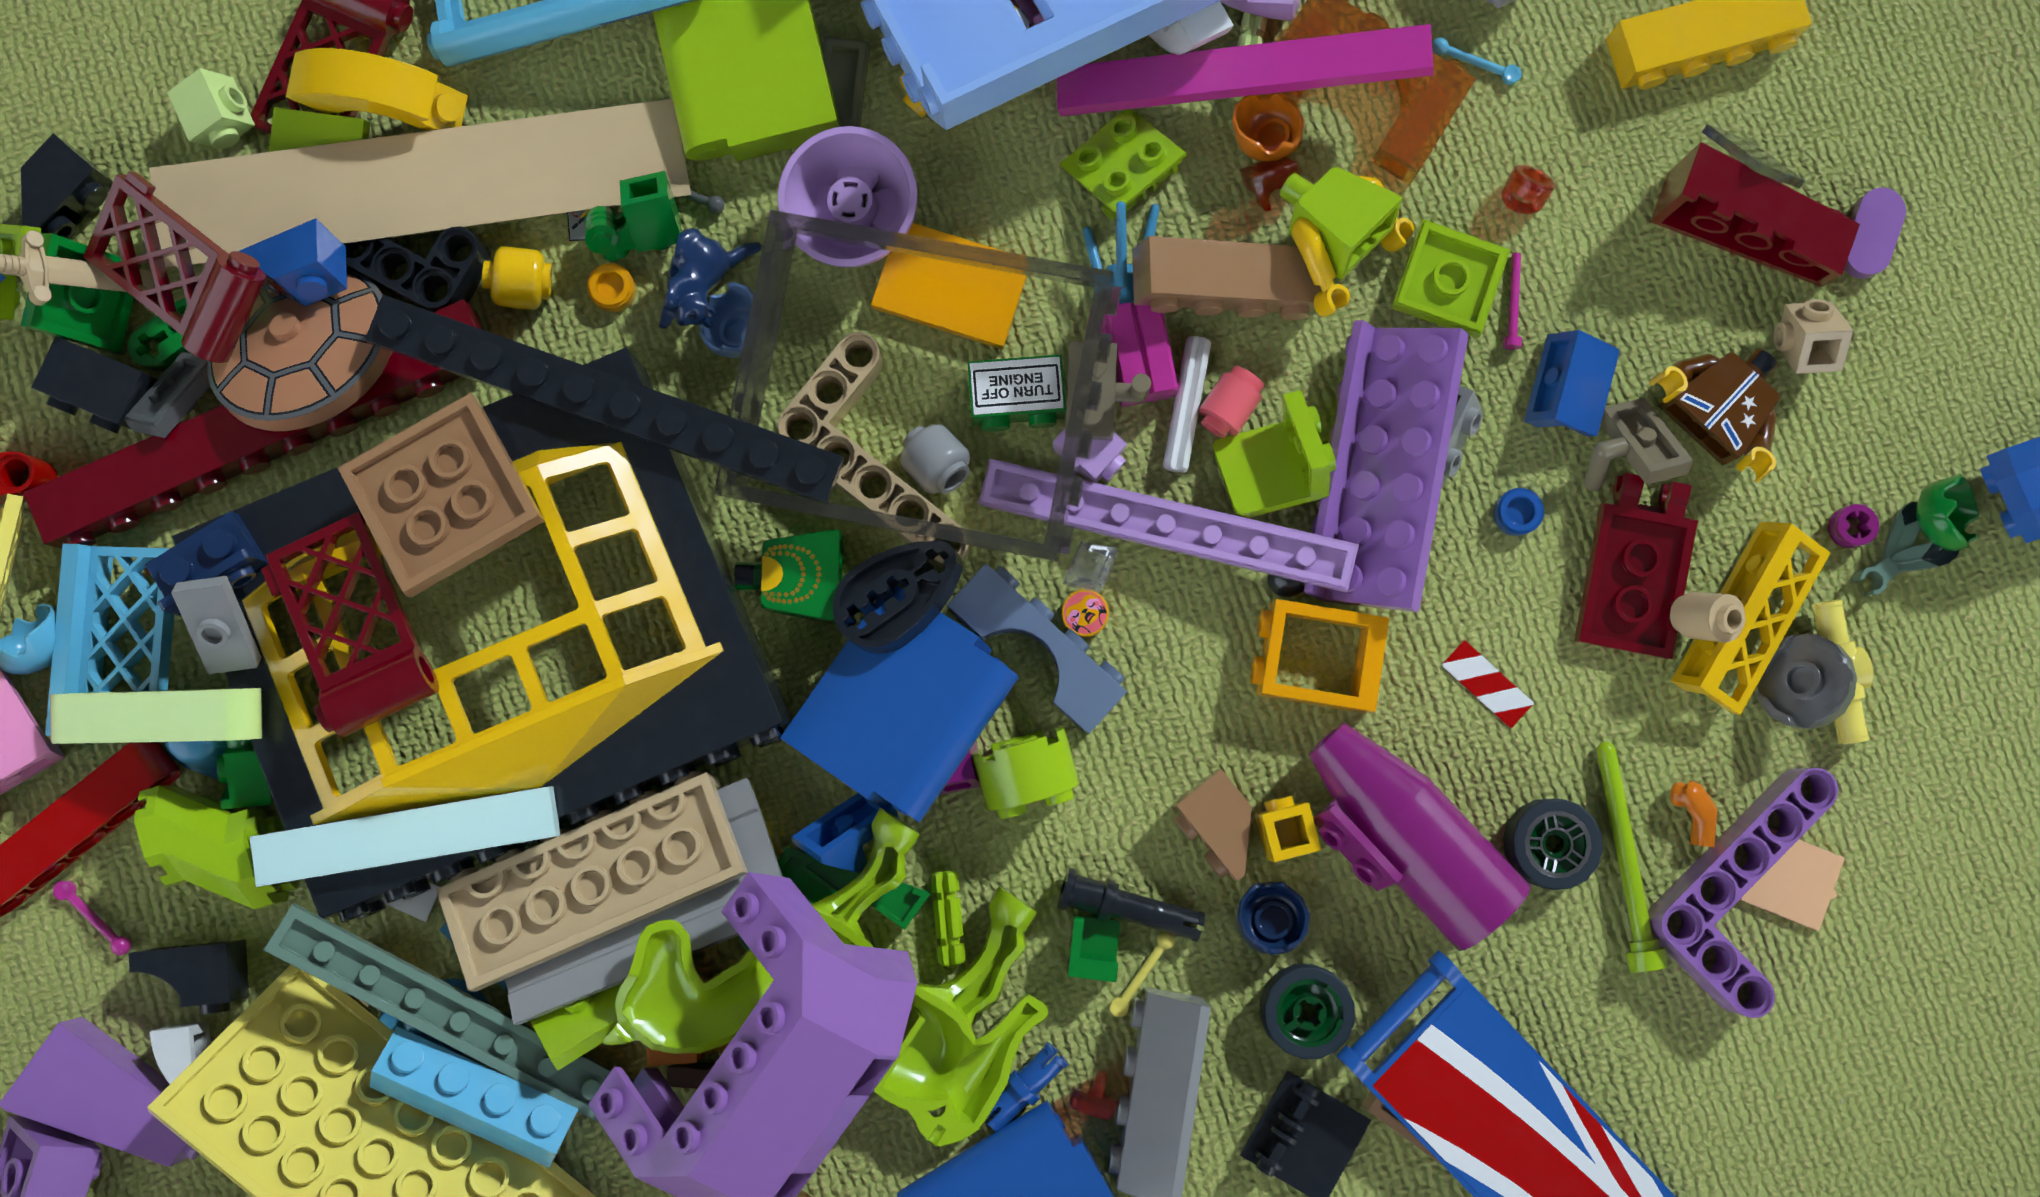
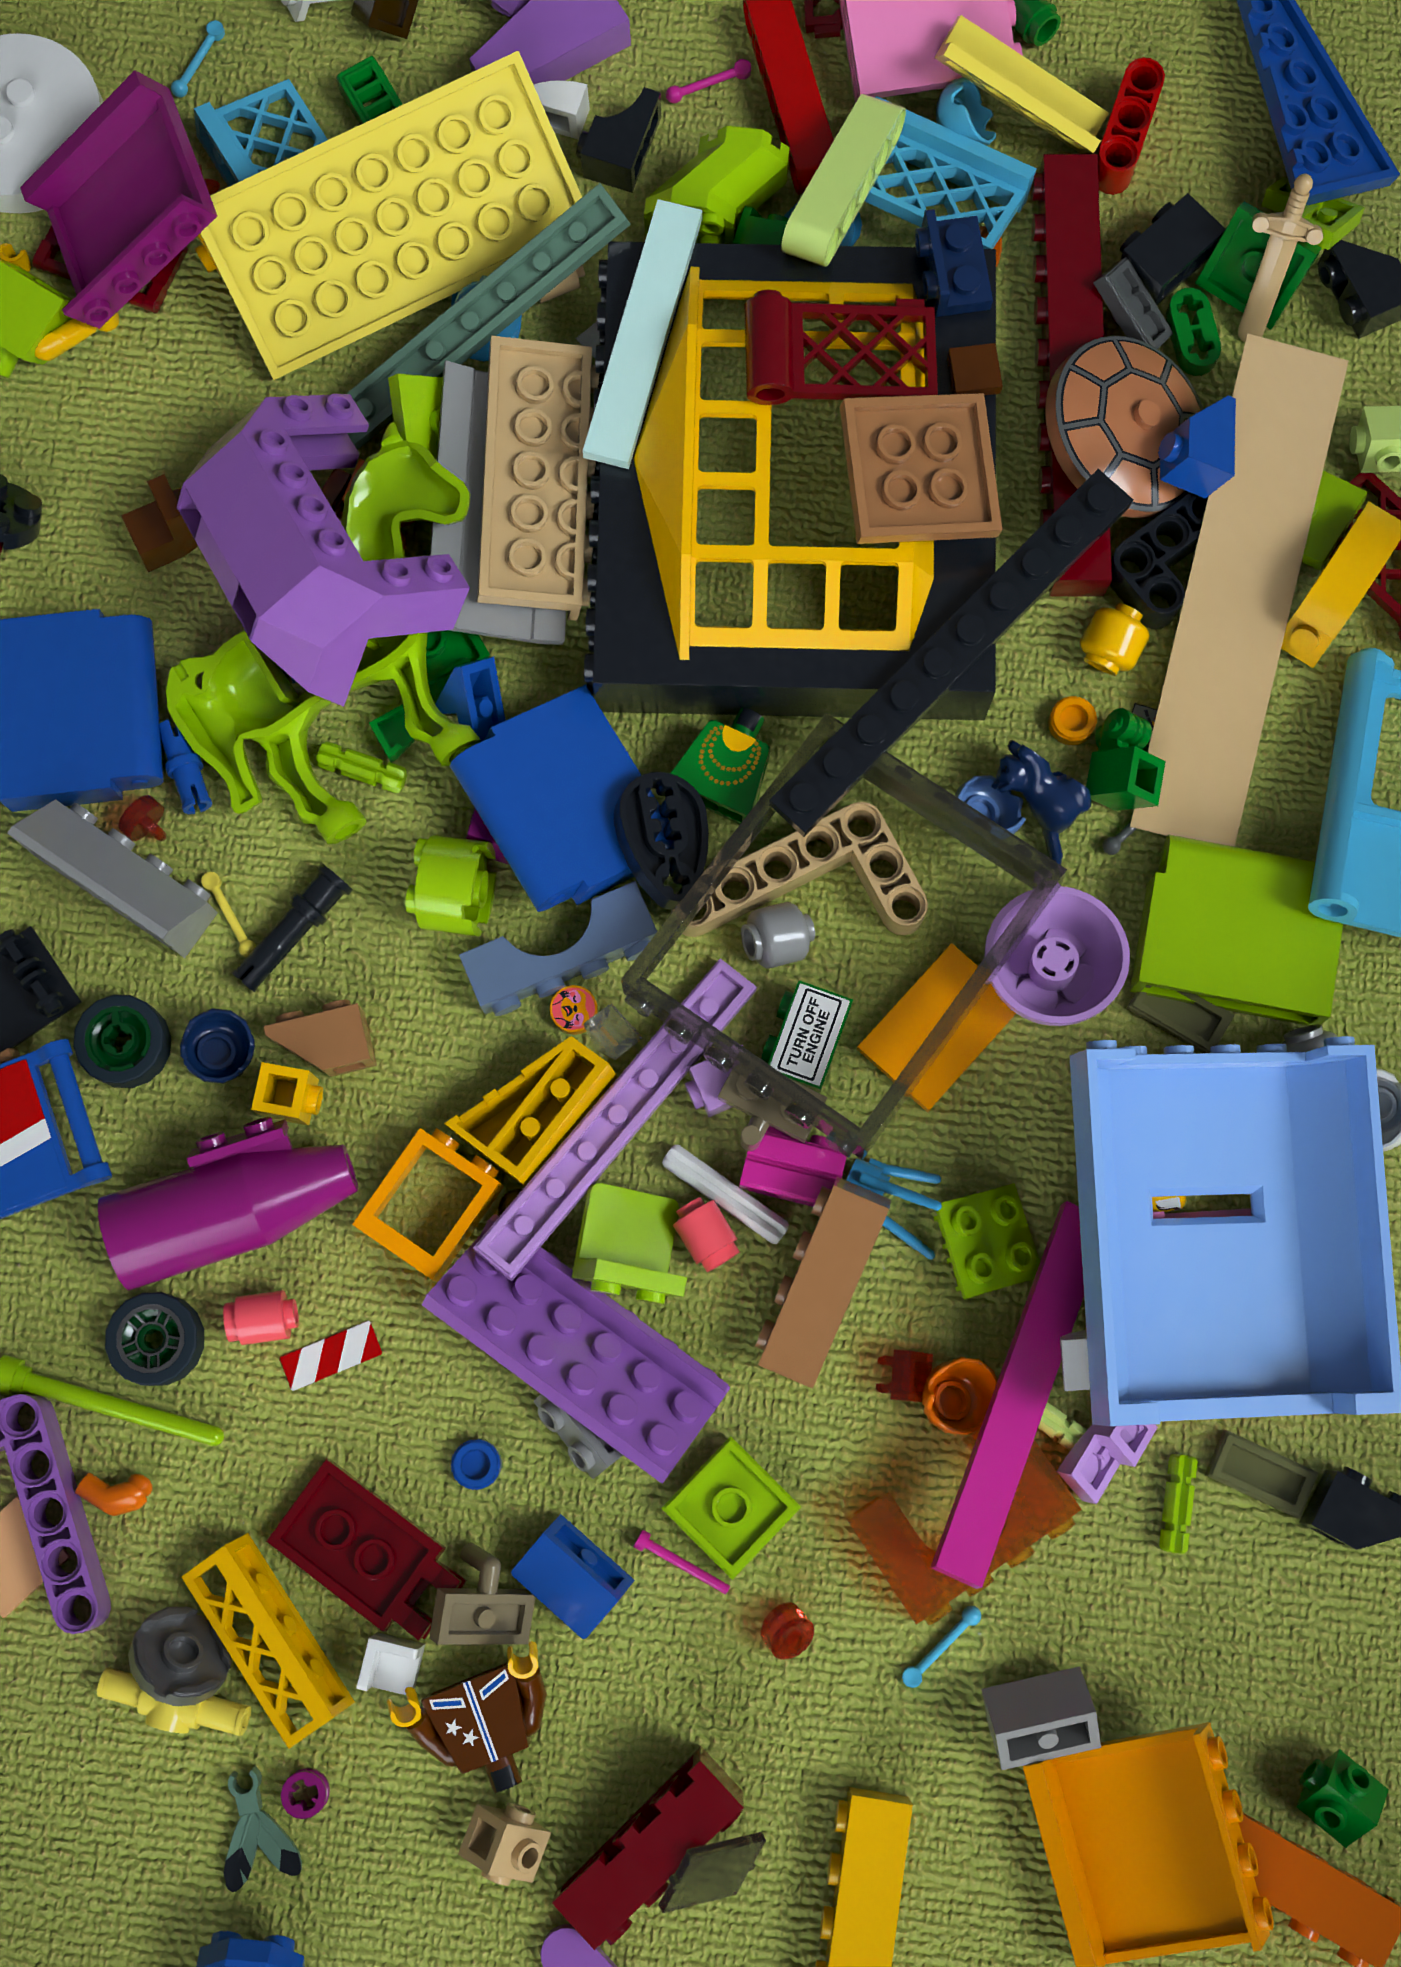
camera: 120 degrees right, 5 degrees down
dark red piece [83,171,266,363] -> none
light grey plate [171,576,262,674] -> none
medium azure brick [369,1026,578,1168] -> none
green panel [1066,915,1120,982] -> none
lime torso [1280,167,1414,317] -> none
tan brick [1670,591,1745,643] -> none
green hair [1916,474,1979,551] -> none
none -> coral brick [223,1290,299,1345]
none -> white panel [357,1632,425,1695]
none -> yellow wedge [444,1036,618,1187]
none -> reddish brown tile [947,343,1003,396]

